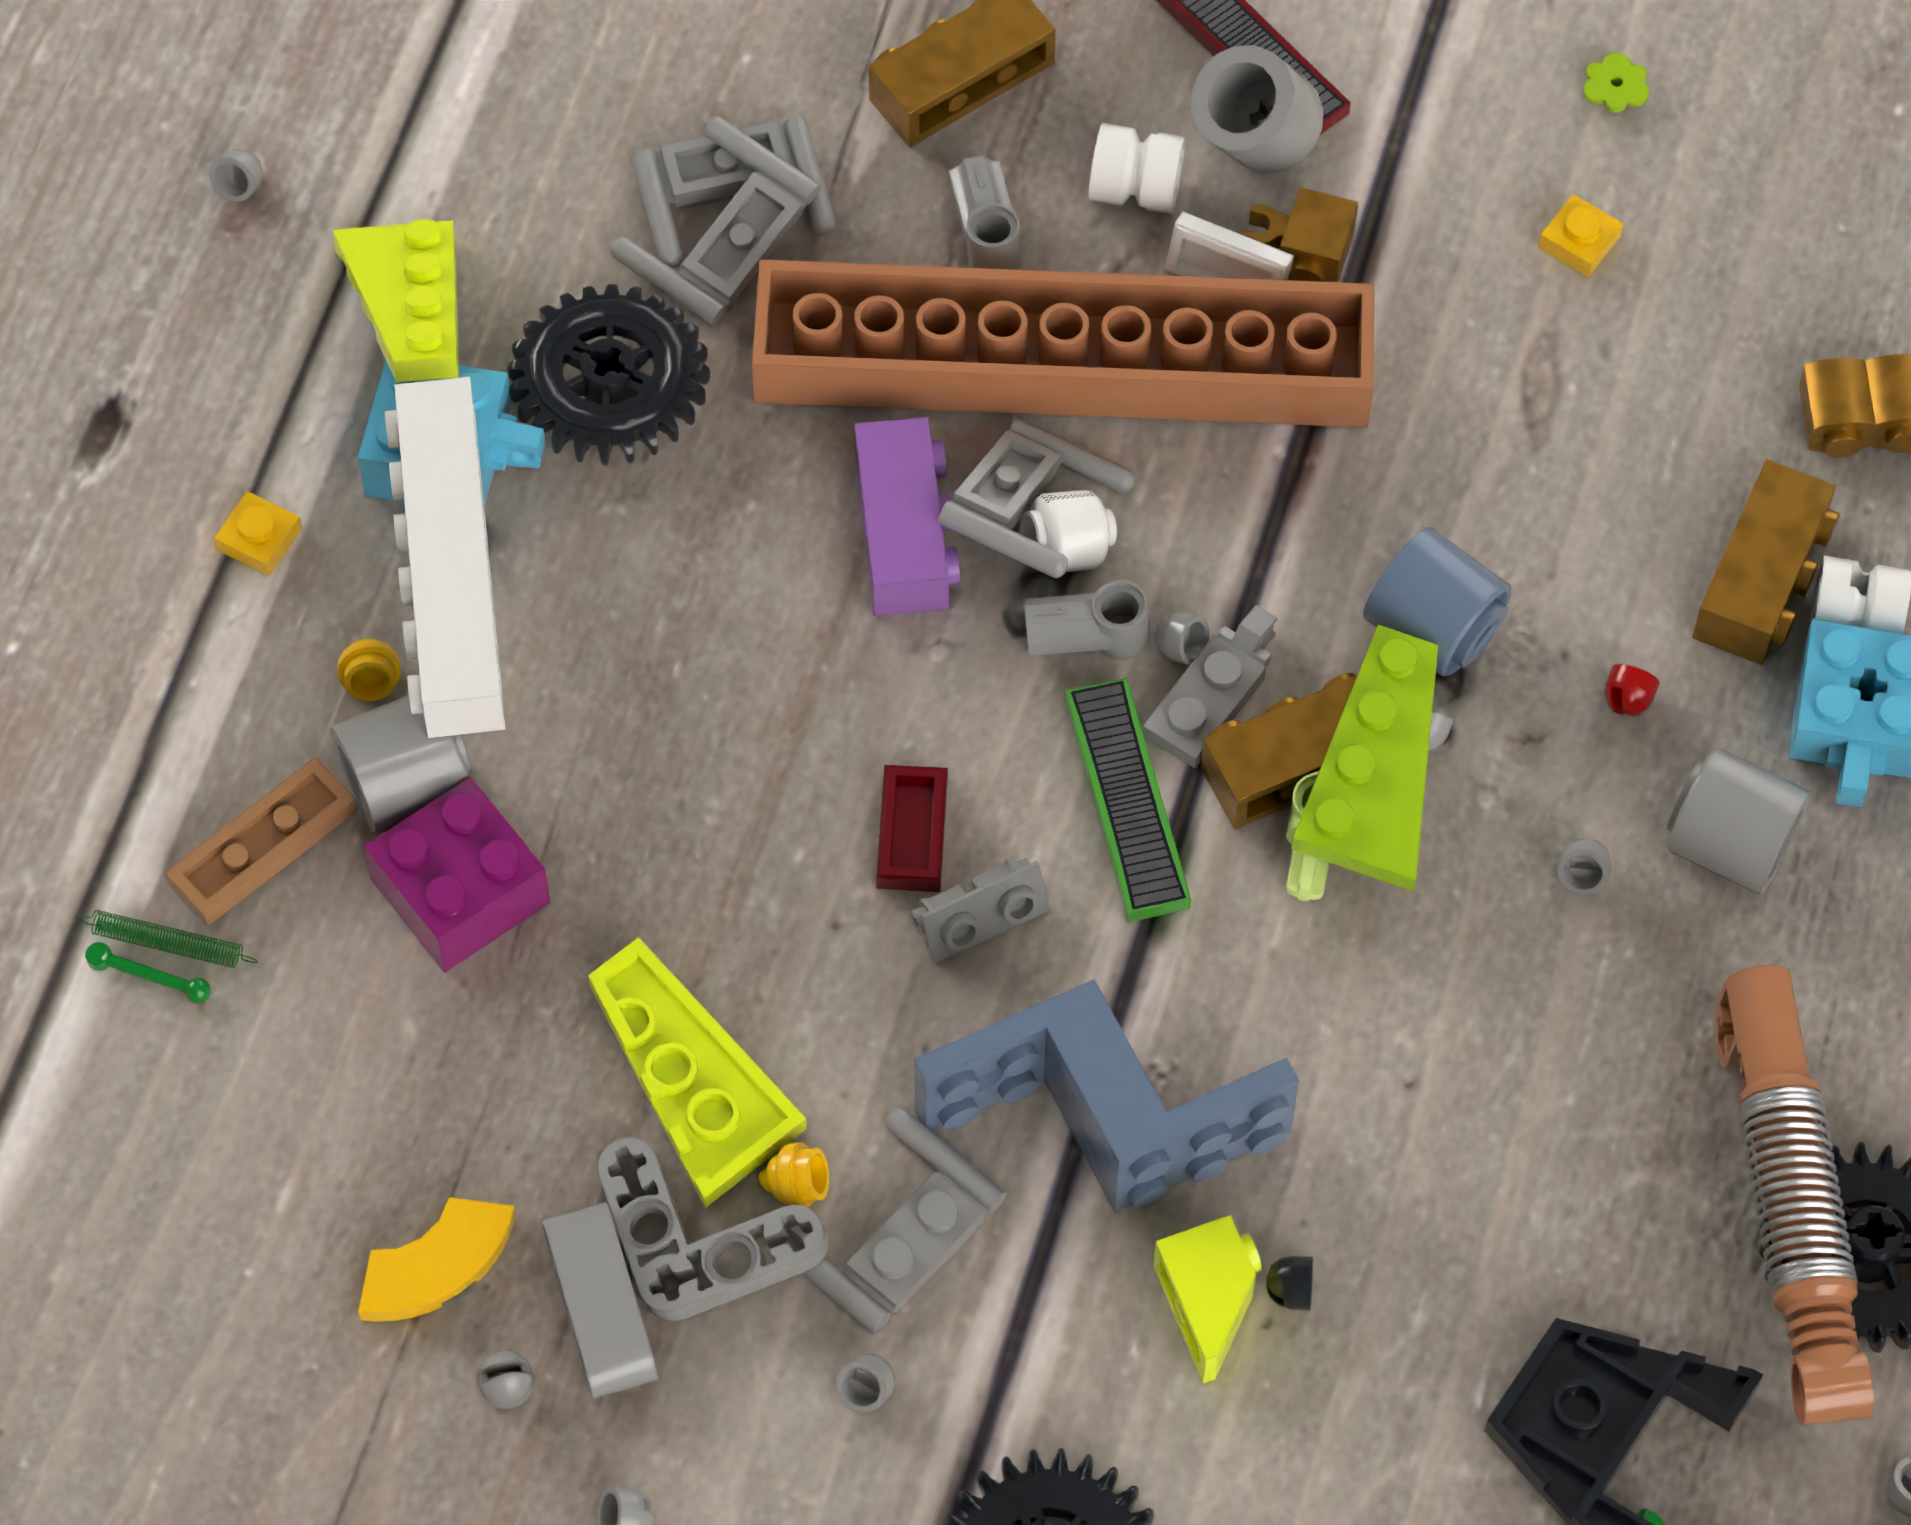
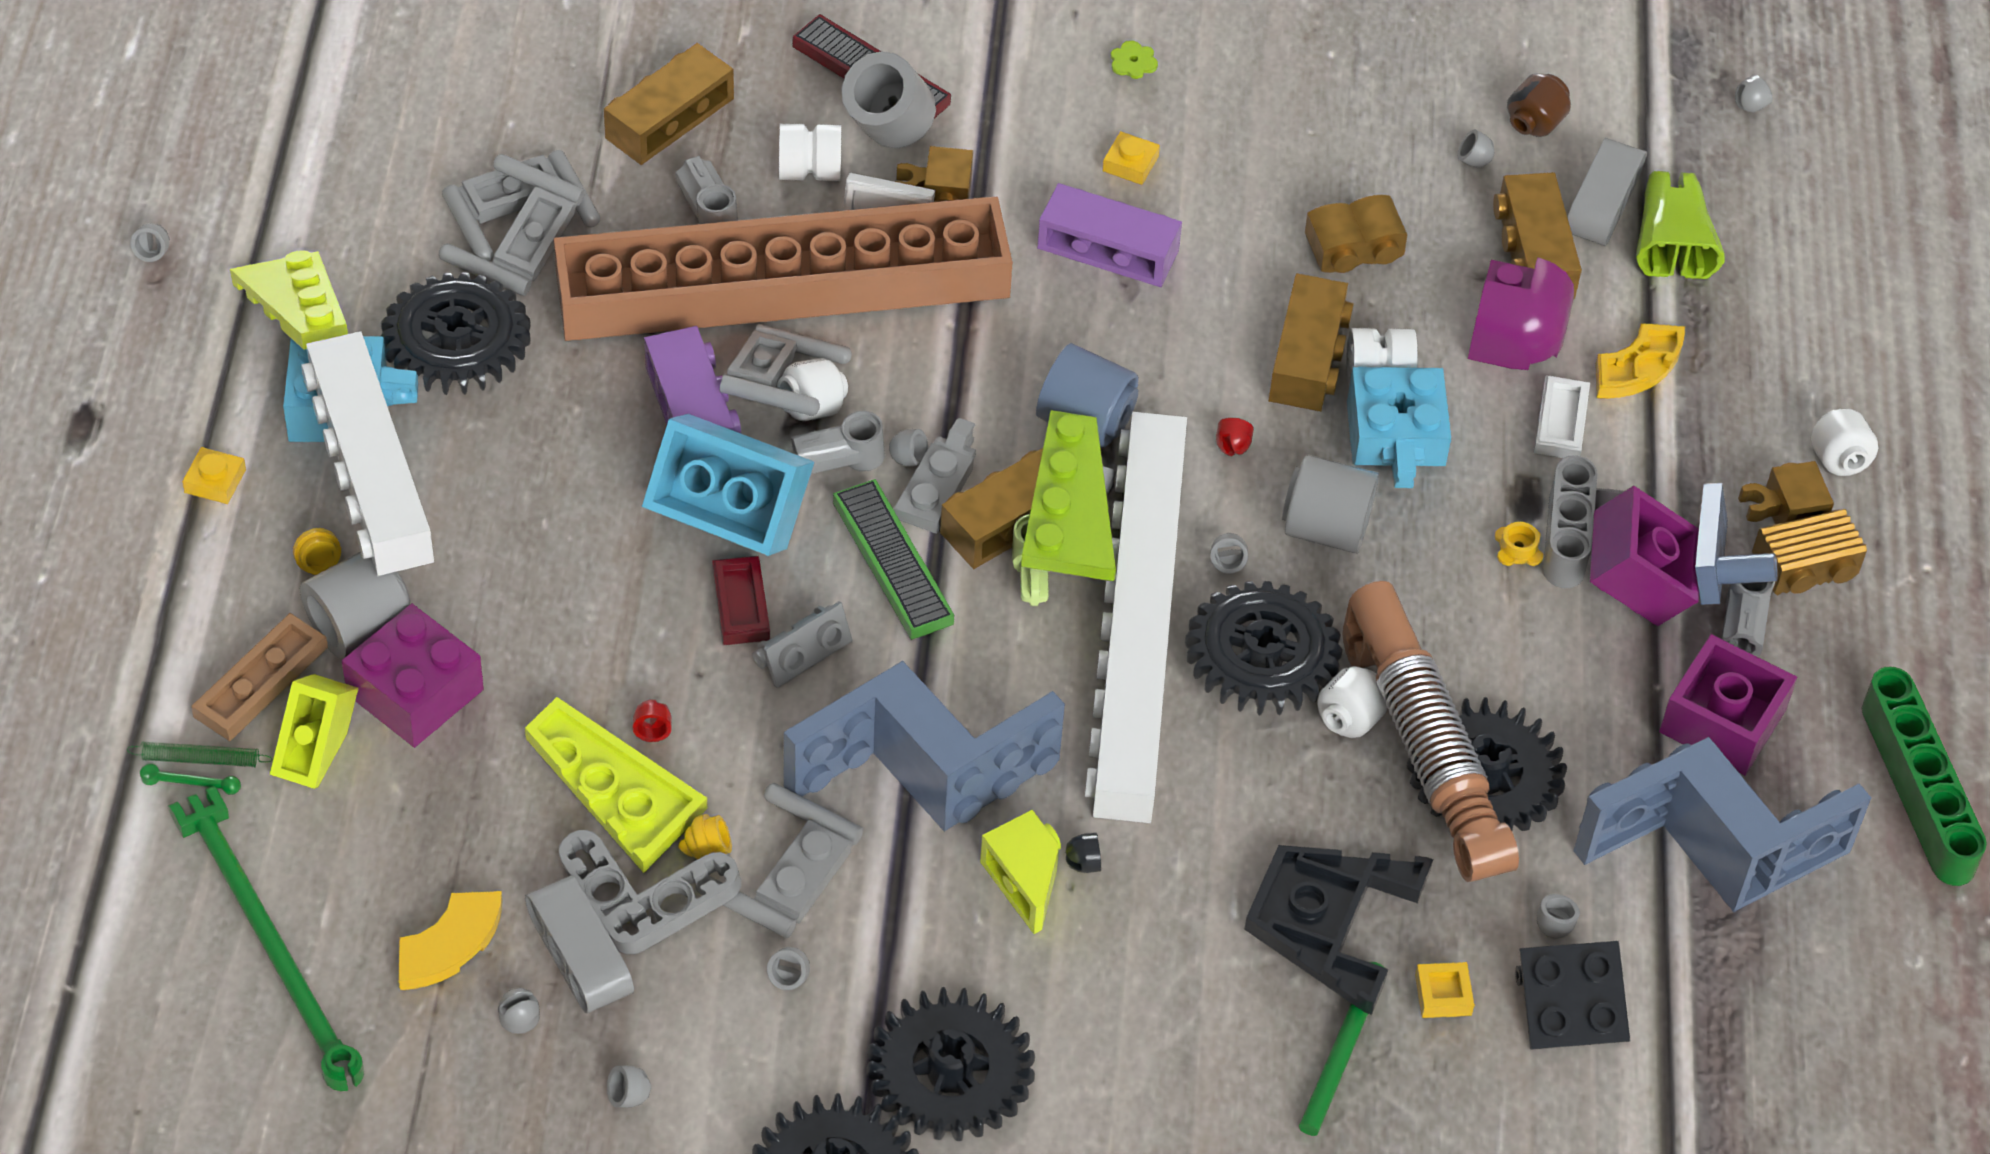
camera: 15 degrees left, 10 degrees down
none -> green hinge [168,786,364,1091]
none -> neon yellow slope [269,674,358,789]
none -> red hinge [633,699,672,742]
none -> medium azure brick [642,414,814,556]
none -> medium lavender brick [1037,183,1182,287]
none -> white brick [1085,412,1187,823]
none -> black gear [1185,581,1343,716]
none -> white head [1317,666,1387,738]

